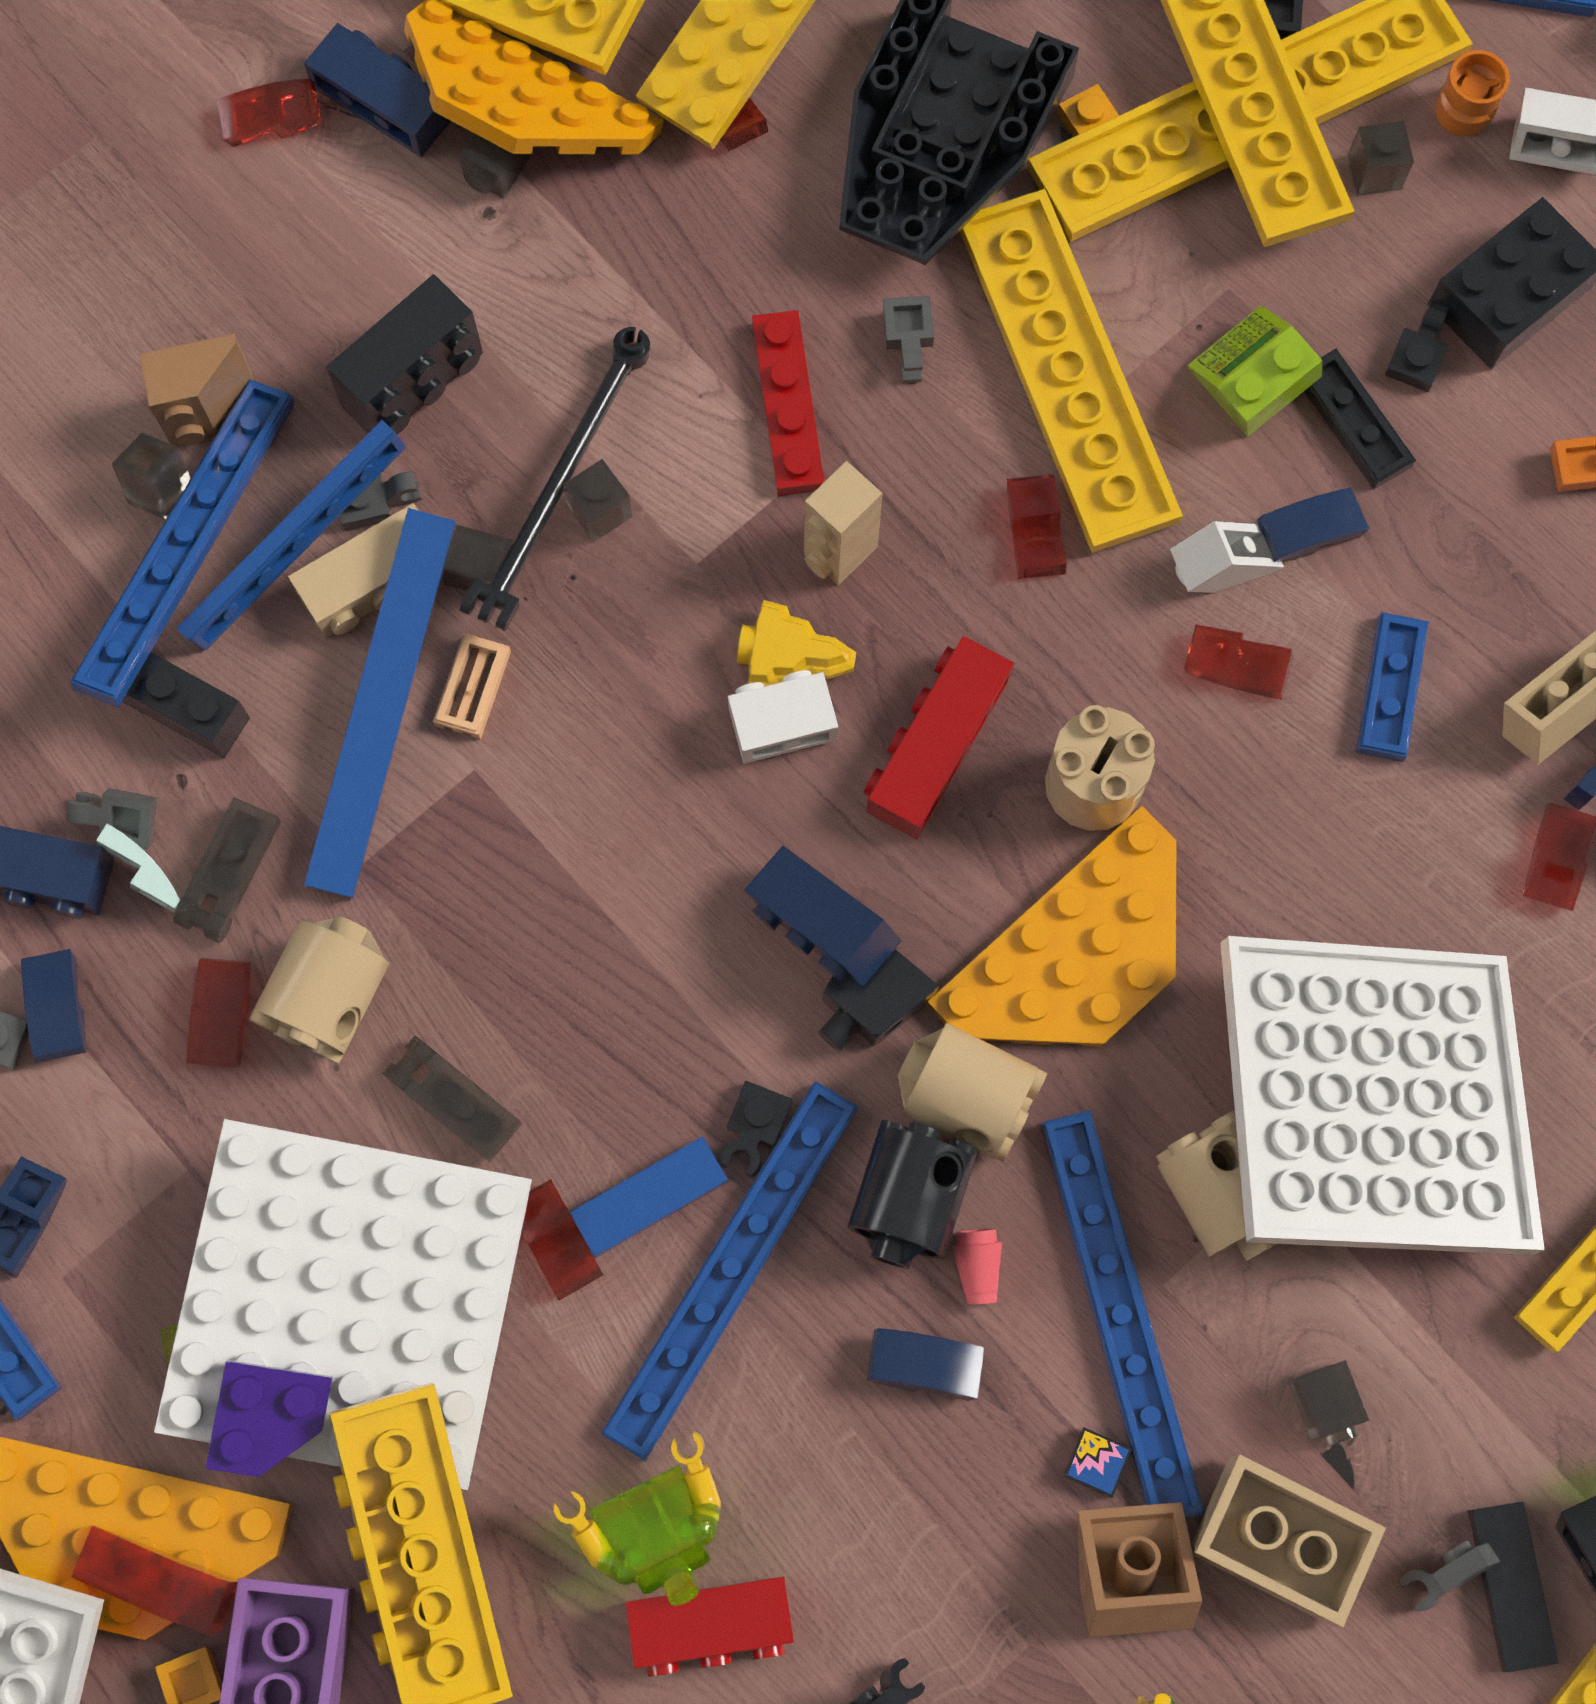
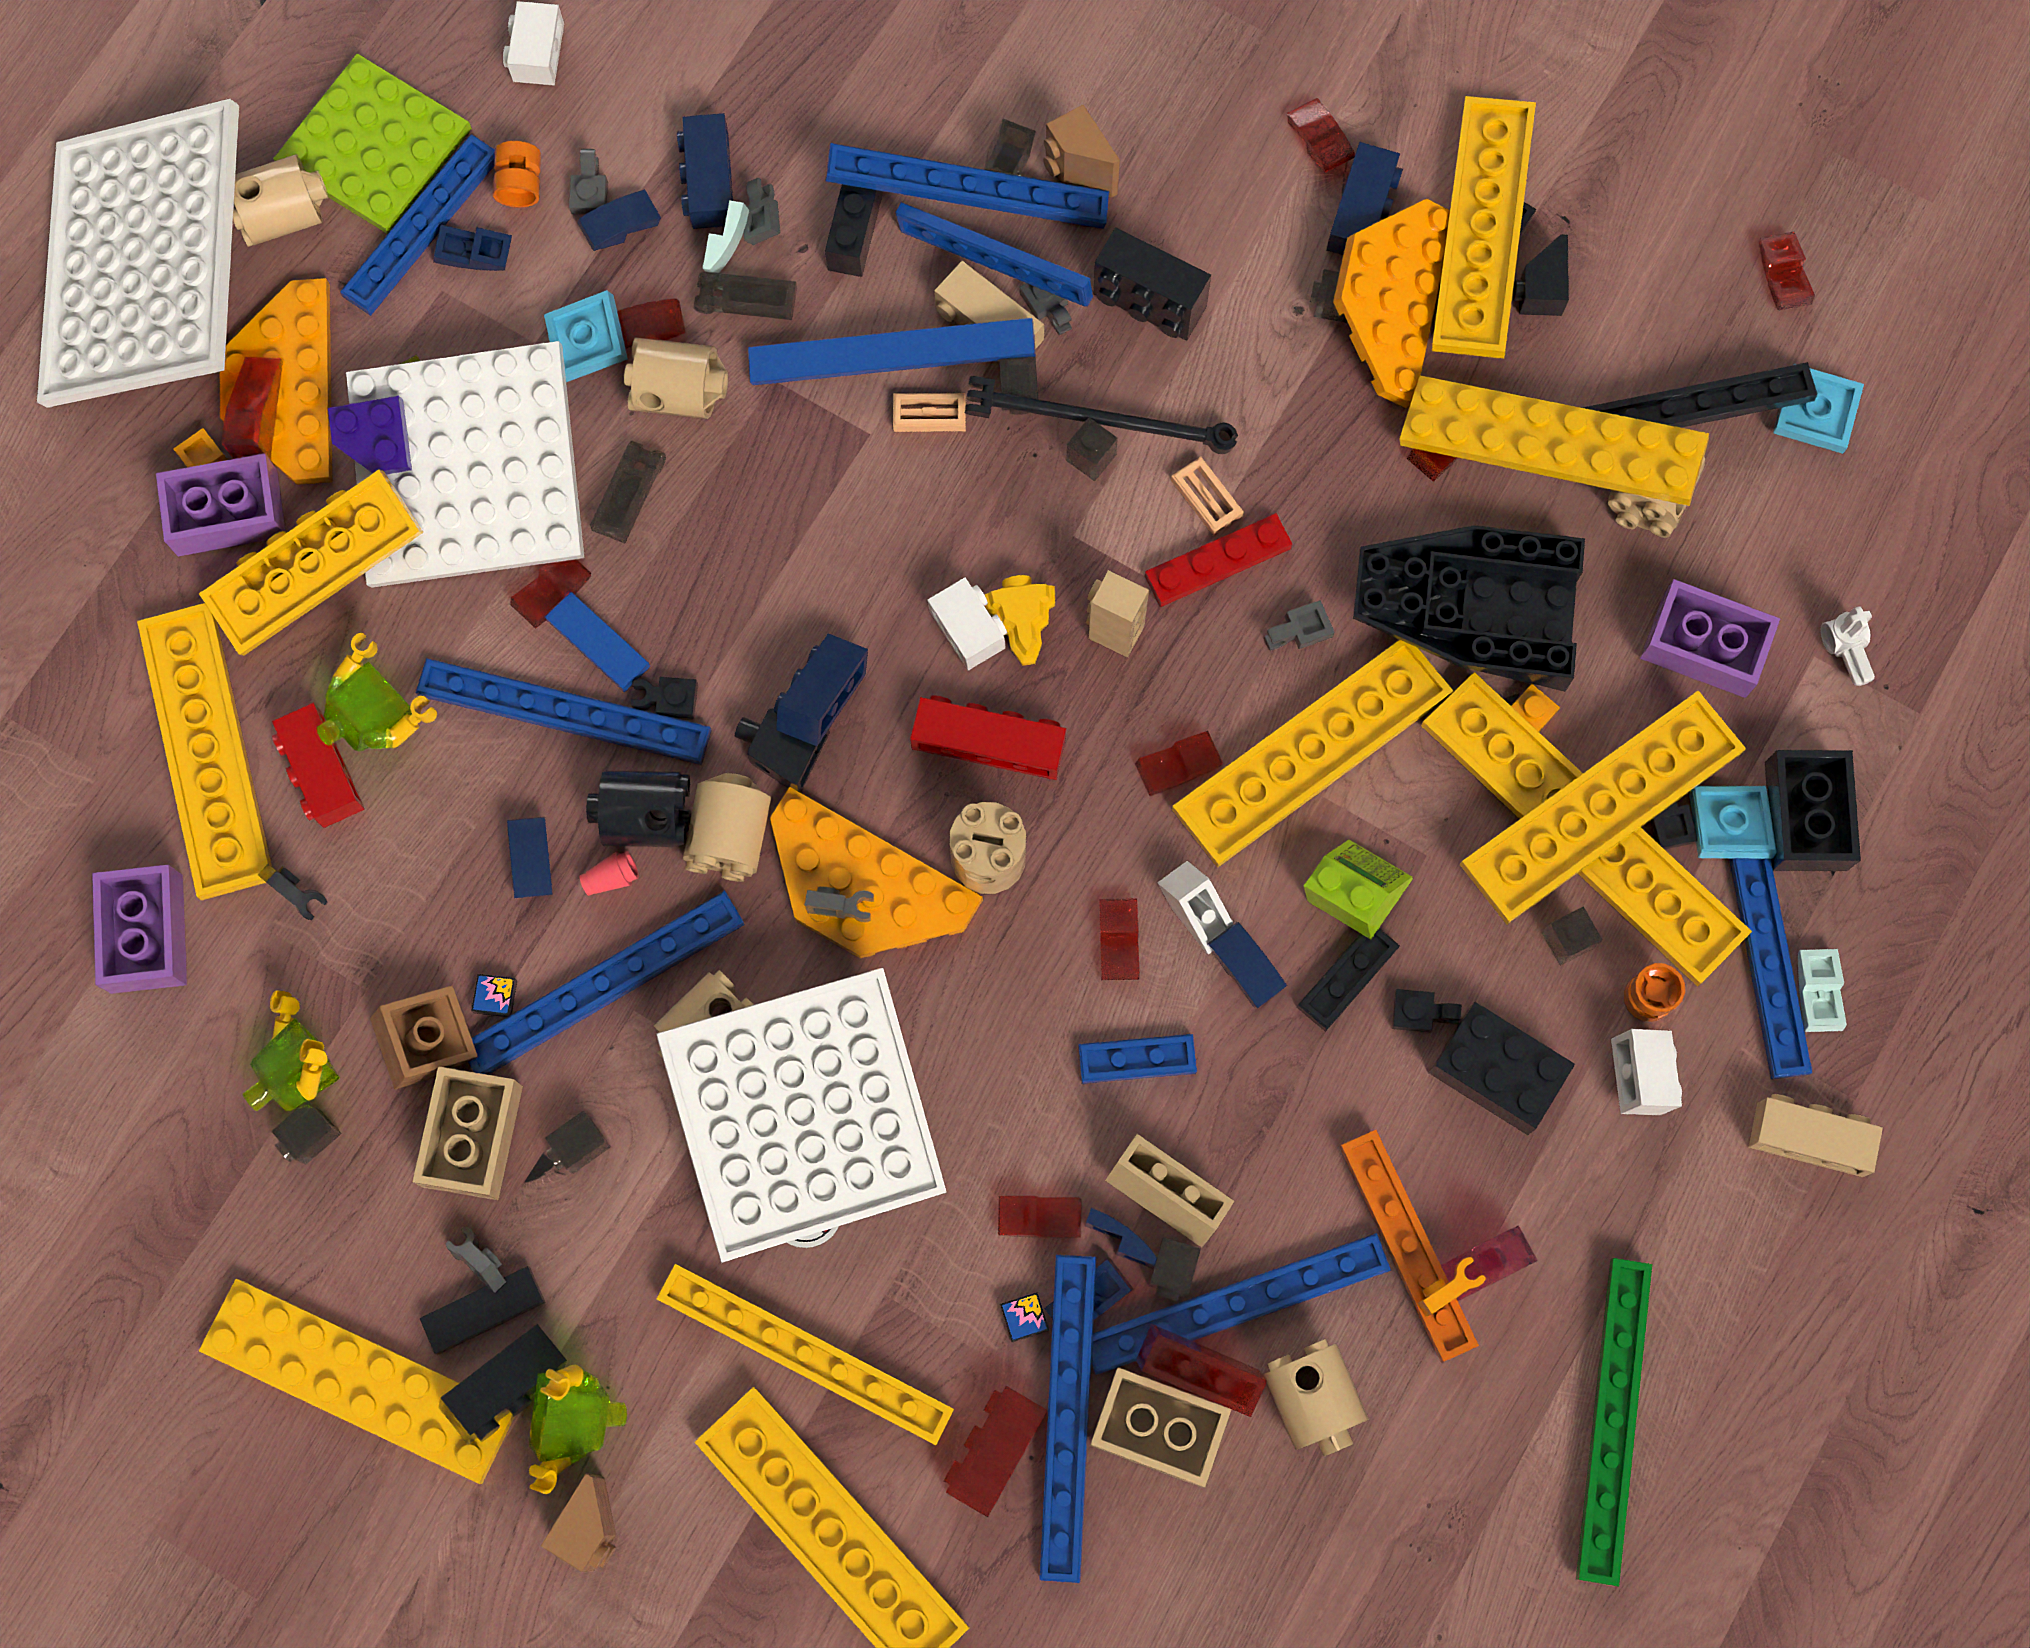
camera: 75 degrees right, 0 degrees up
none -> medium azure plate [544,290,628,382]
none -> dark grey plate [805,887,875,922]
none -> light nougat tile [1171,457,1244,536]

